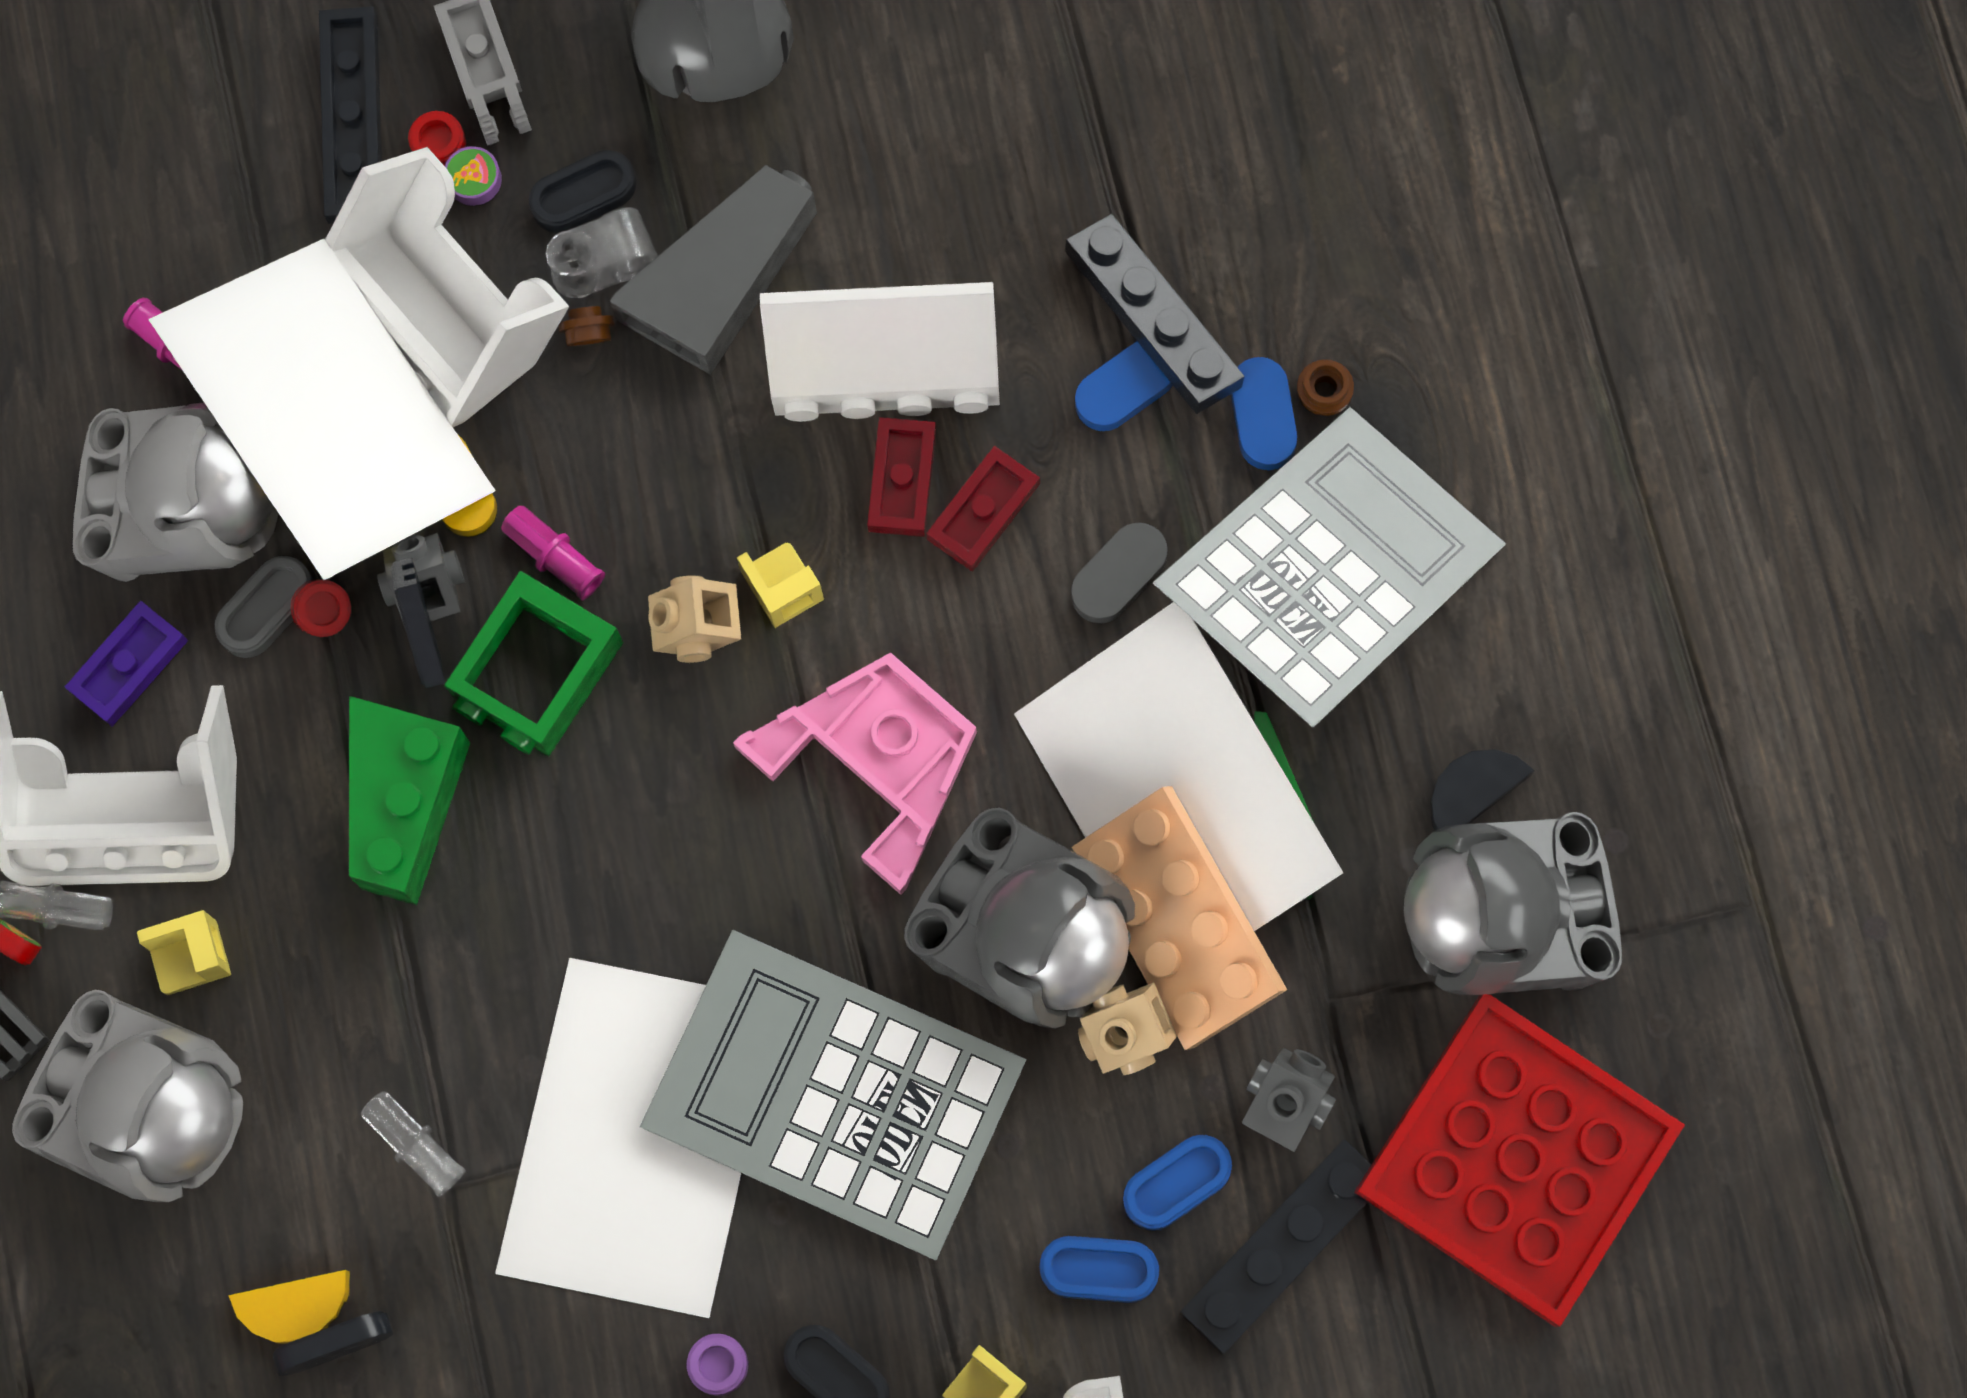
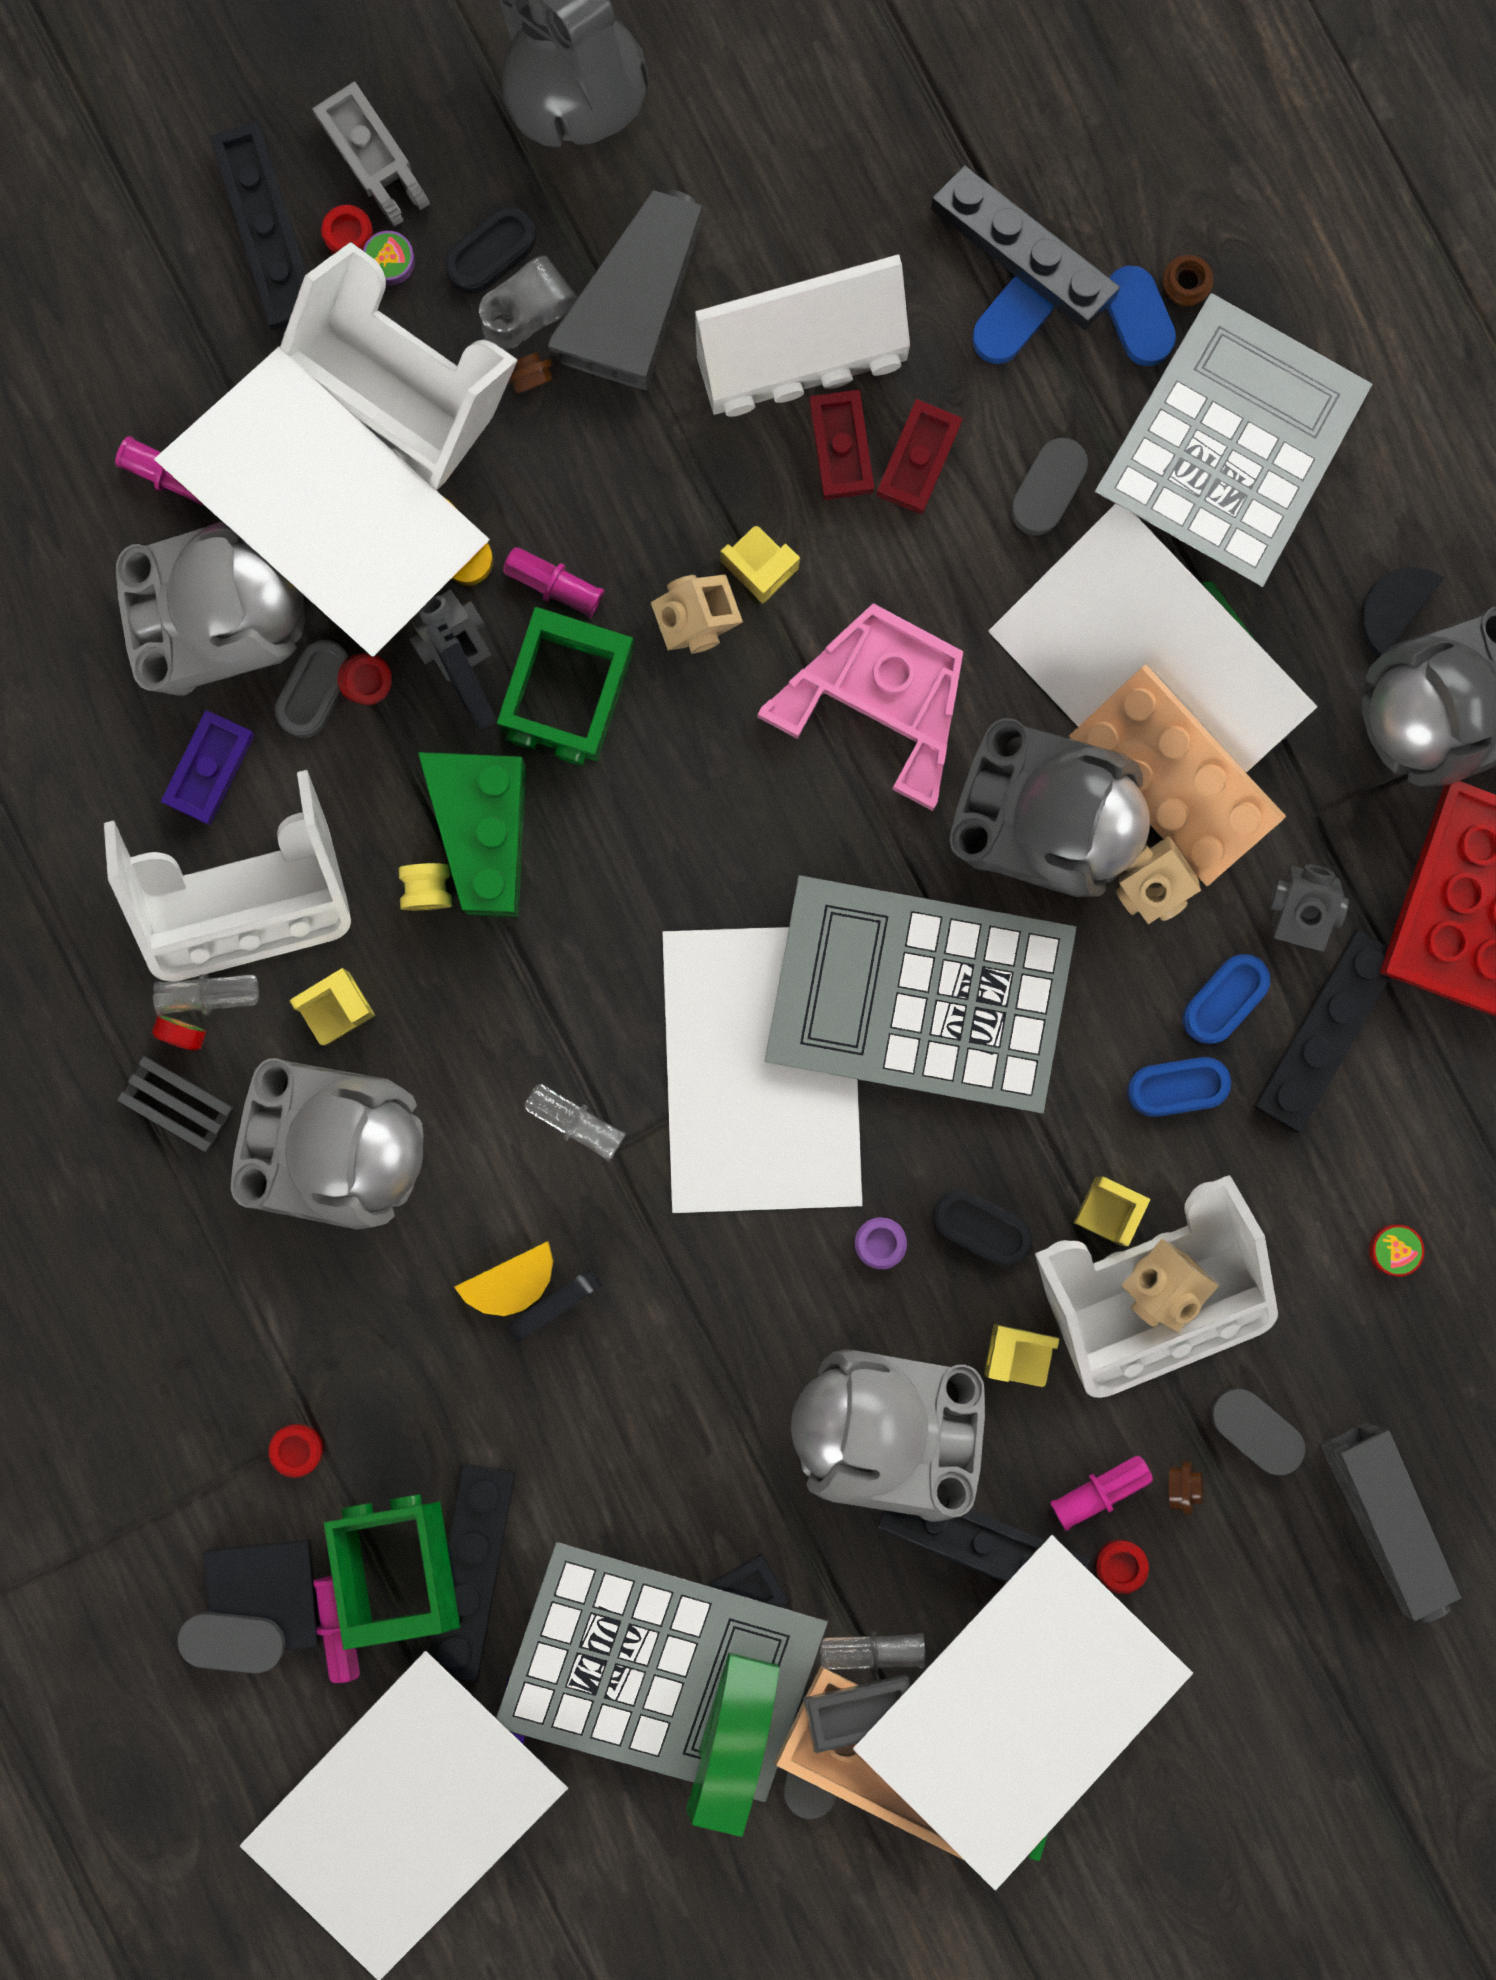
camera: 25 degrees left, 10 degrees up
none -> light yellow wheel [398,863,452,911]

